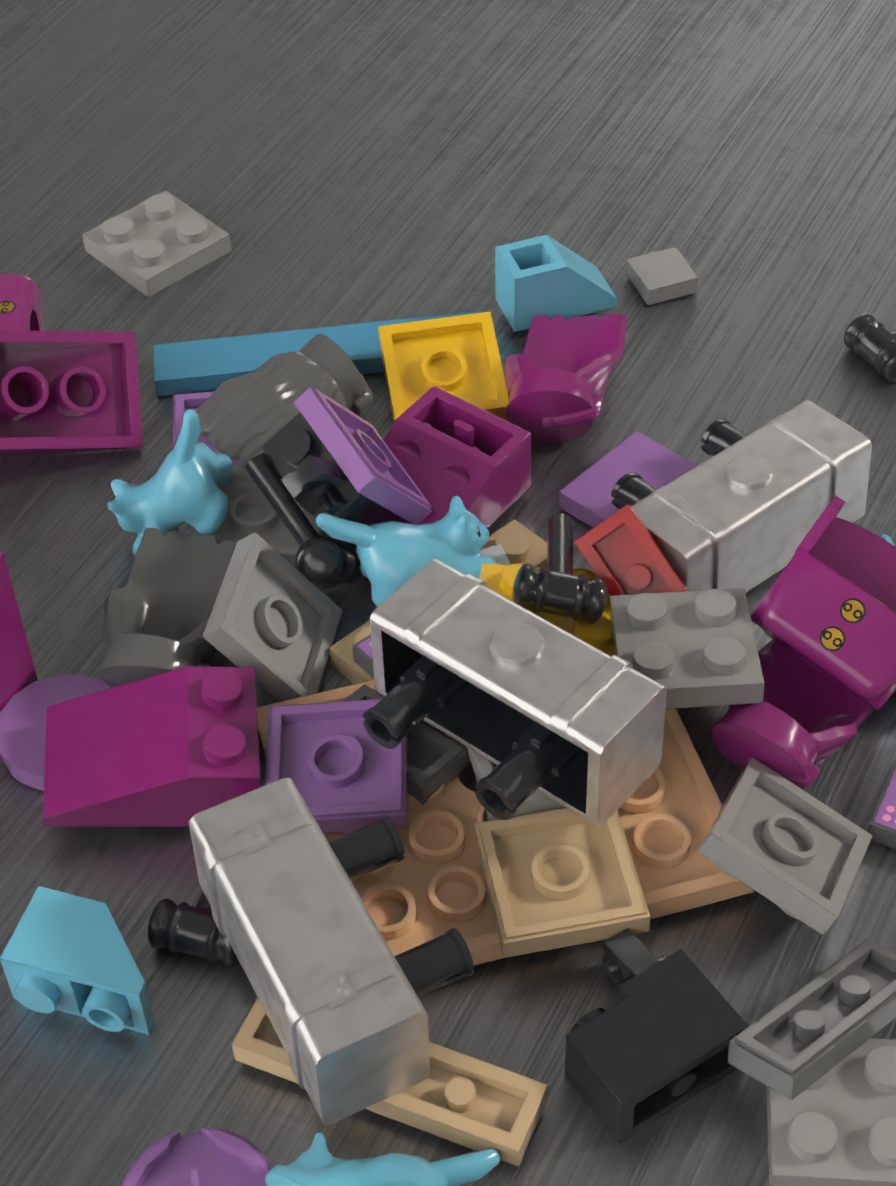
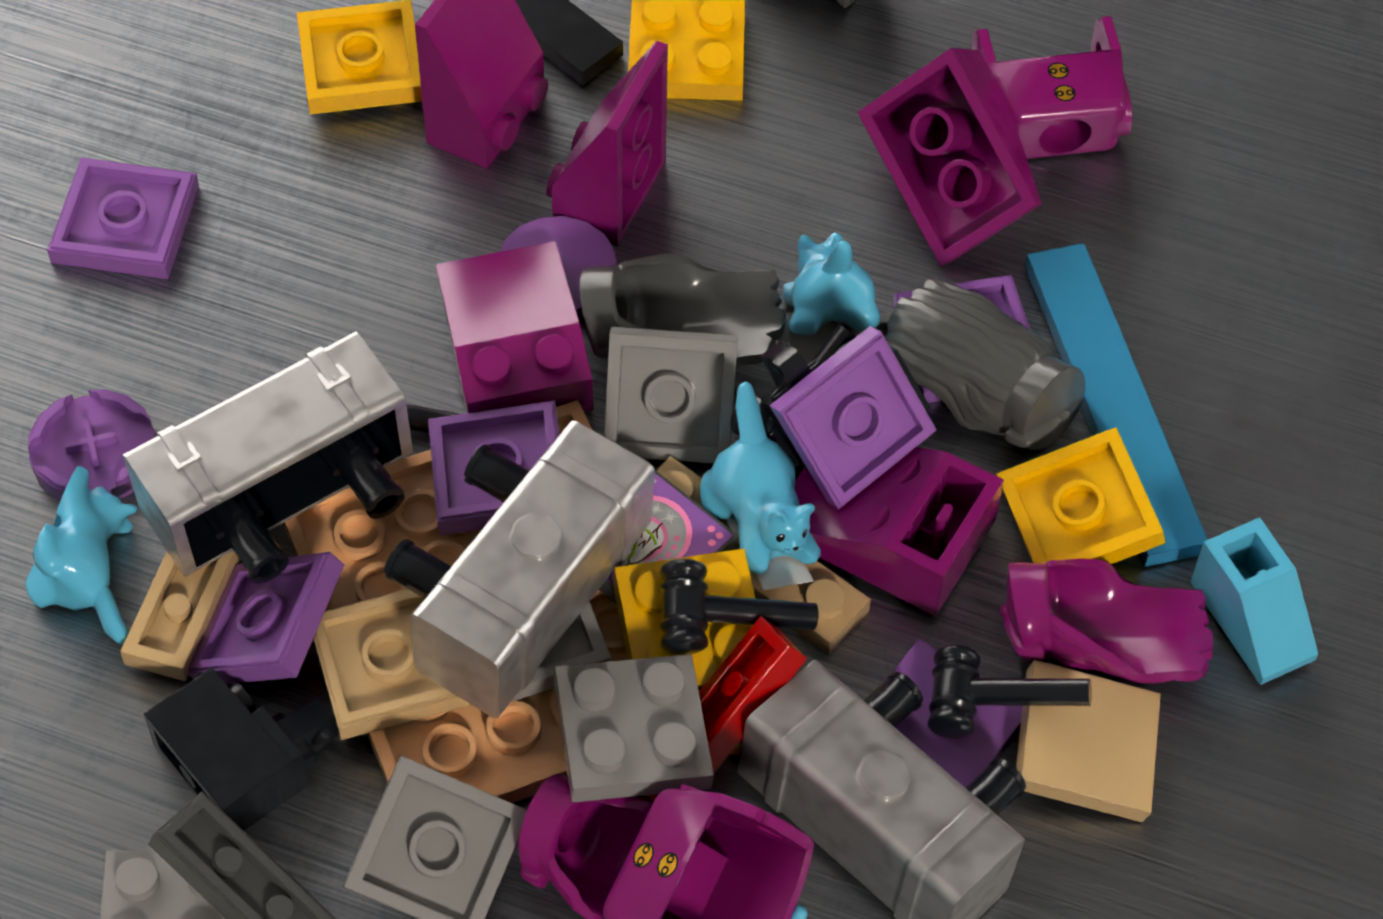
camera: 80 degrees right, 10 degrees up
medium azure slope [0,886,155,1035] -> none
light grey plate [82,190,232,298] -> none
light grey tile [626,247,699,305] -> none
none -> medium lavender tile [188,552,344,684]
none -> black piece [928,645,1092,739]
none -> tan tile [1016,660,1161,823]

